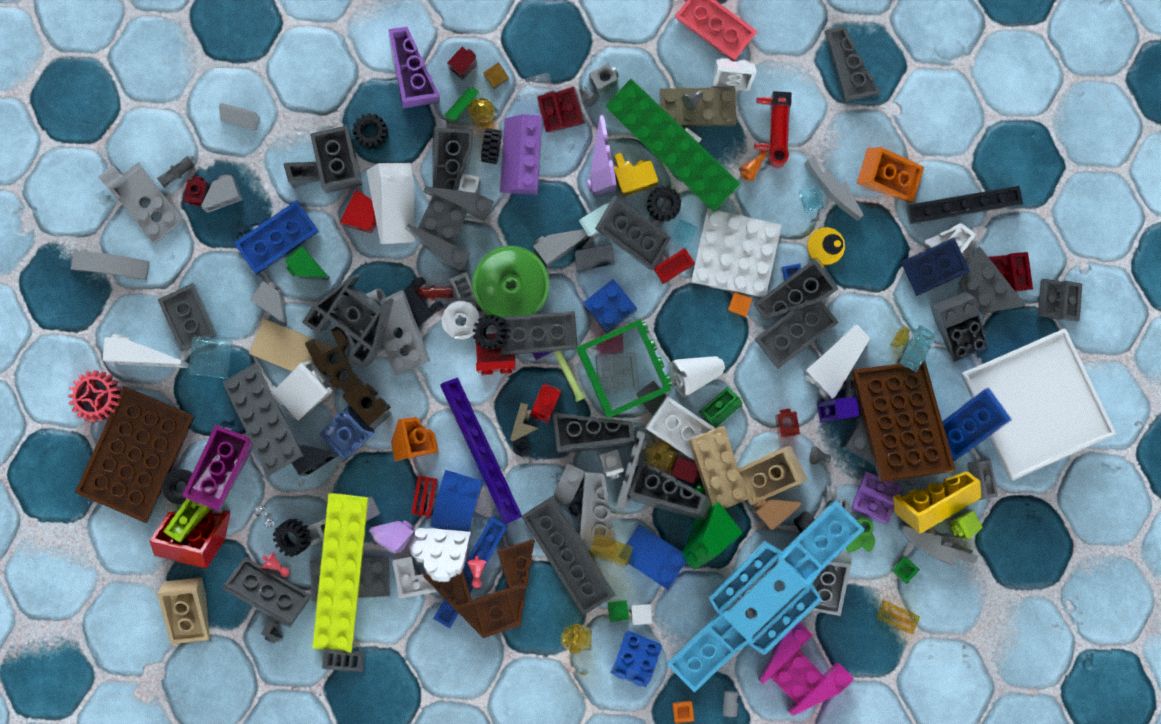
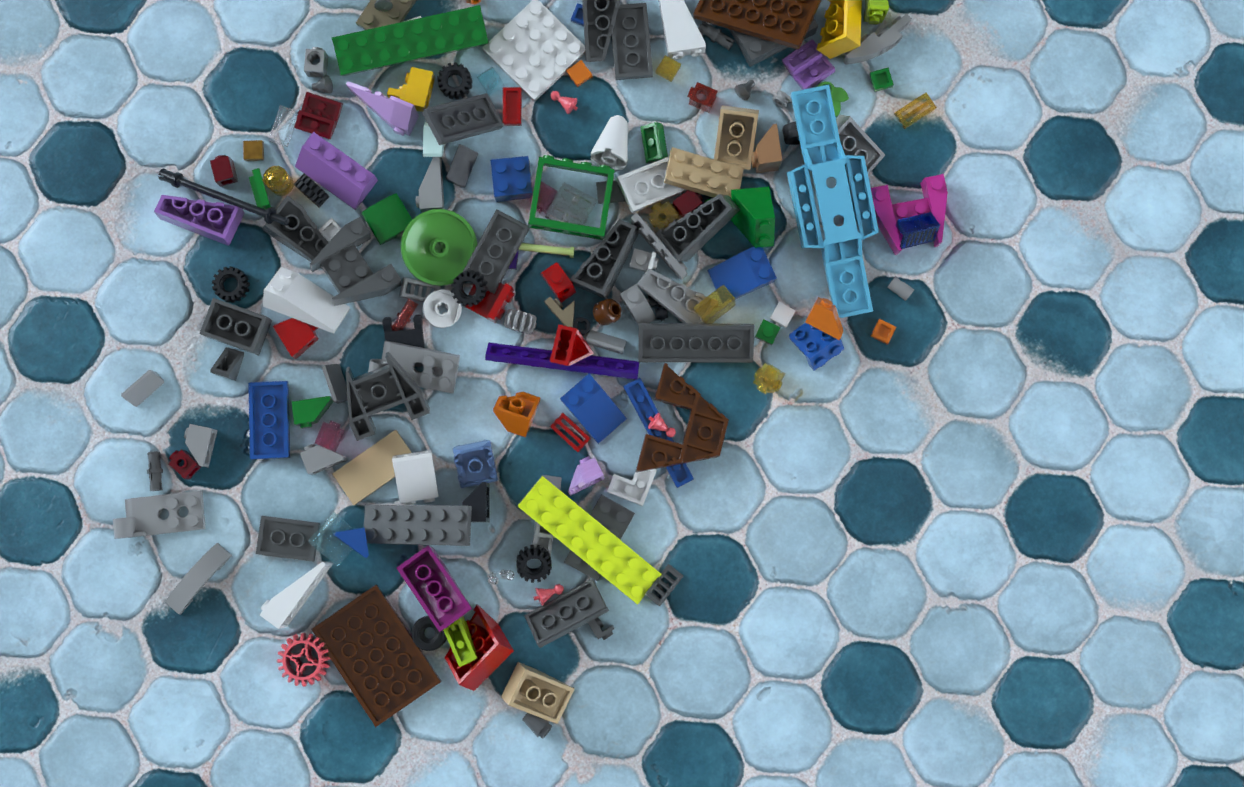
camera: 55 degrees left, 0 degrees up
dark brown brick [305,326,392,429] -> none
white plate [409,528,471,582] -> none
dark purple slope [817,397,859,423] -> none
none -> black bar [158,168,289,225]
none -> clear pink brick [315,420,345,452]
none -> light grey slope [322,364,348,404]
none -> blue slope [333,527,369,558]
none -> green slope [361,193,412,245]
none -> light grey gear [504,309,537,334]
none -> dark grey cone [523,713,552,739]
none -> coral piece [550,91,578,114]
none -> red slope [550,324,594,366]
none -> light grey slope [586,330,626,354]
none -> reddish brown head [593,299,621,325]
none -> clear yellow plate [656,55,681,82]
none -> orange slope [805,297,844,340]
none -> clear blue panel [896,212,940,249]

